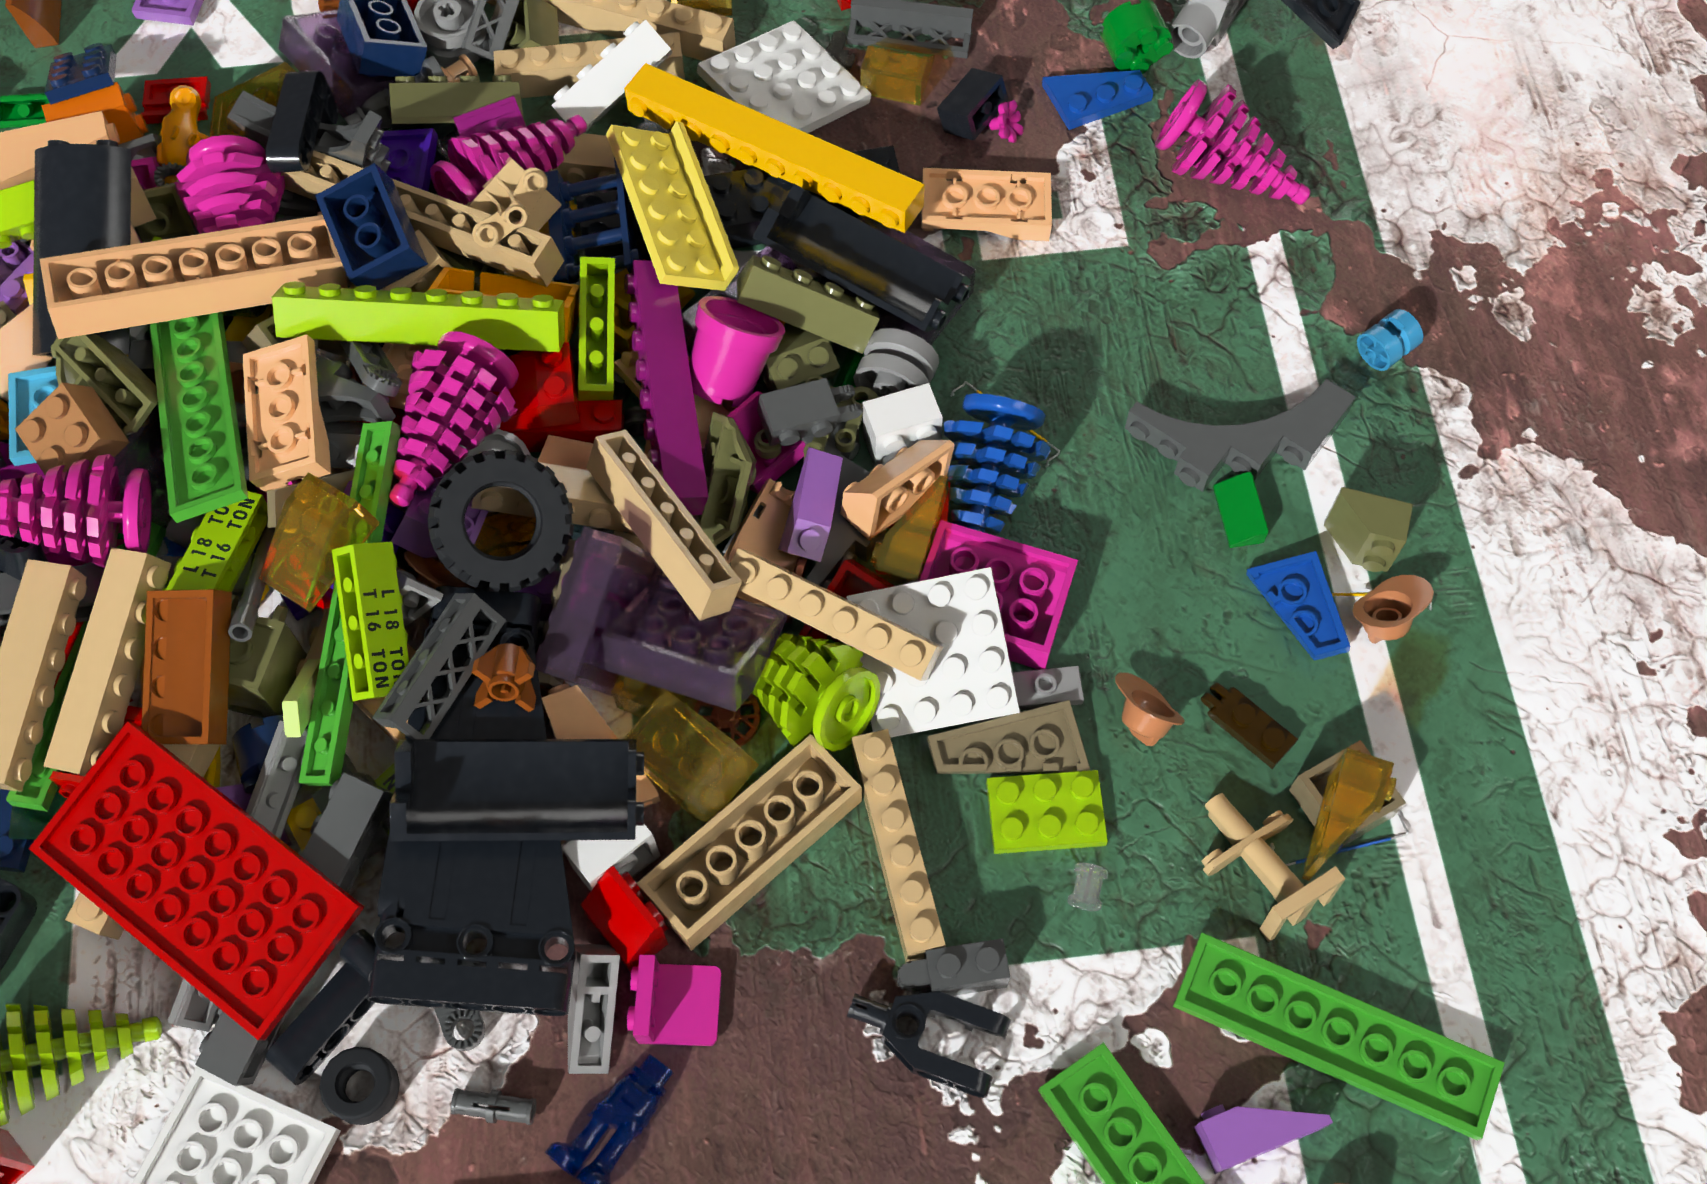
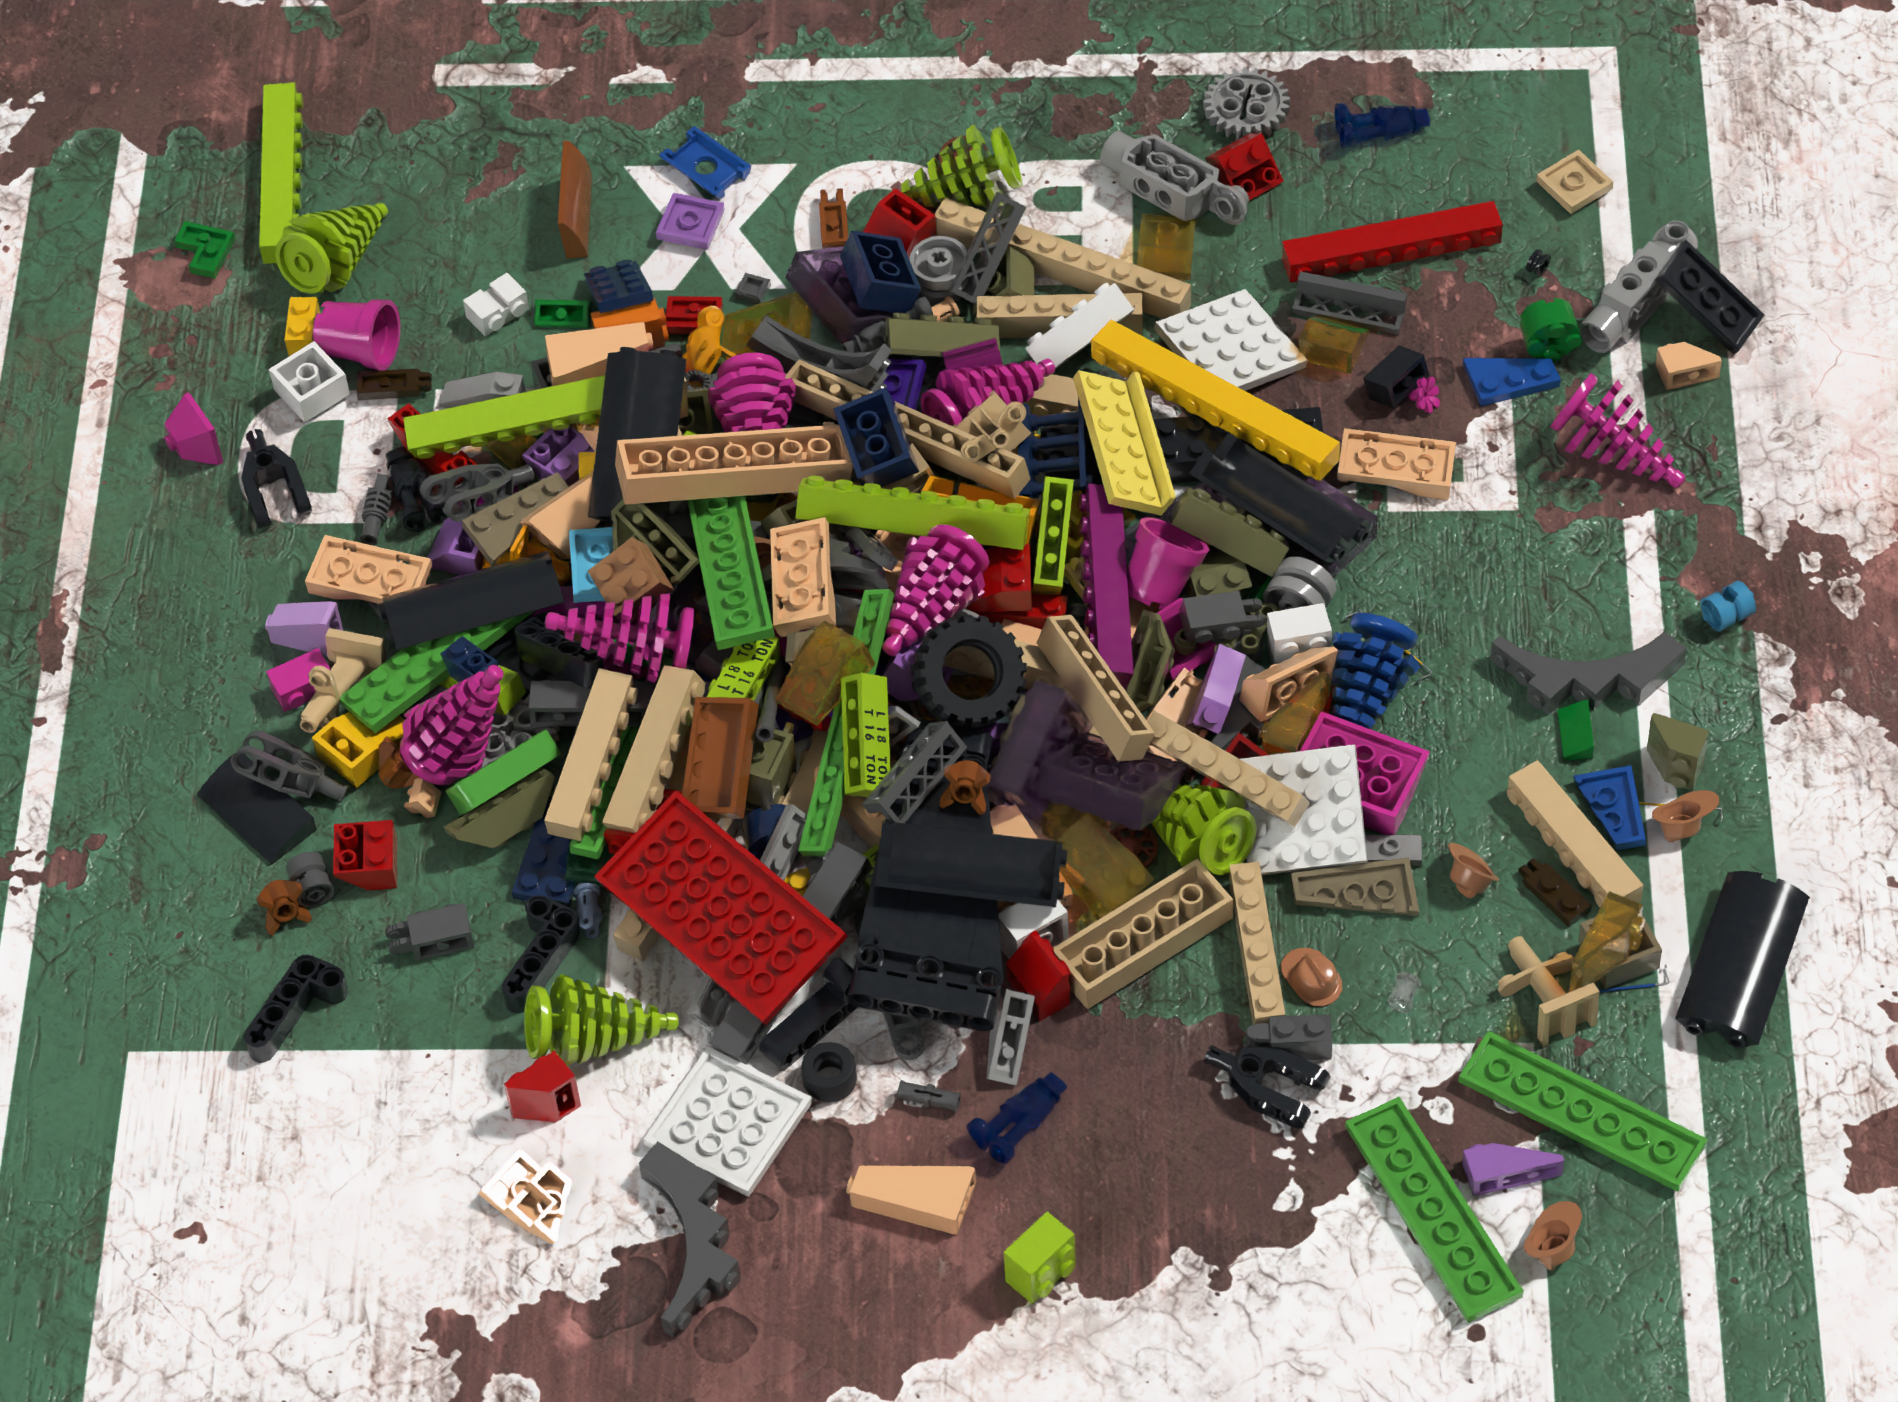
camera: 10 degrees right, 10 degrees down
black beam [266,70,338,173] -> none
yellowish green tile [282,659,320,737] -> none
dark pink bracket [627,955,722,1046] -> none
lime plate [986,770,1108,854] -> none
none -> sand blue piece [573,883,602,939]
none -> dark grey tile [735,273,771,305]
none -> nougat piece [1281,948,1342,1007]
none -> tan brick [1507,760,1644,912]
none -> light nougat slope [1655,342,1722,390]
none -> black cylinder [1675,871,1810,1048]

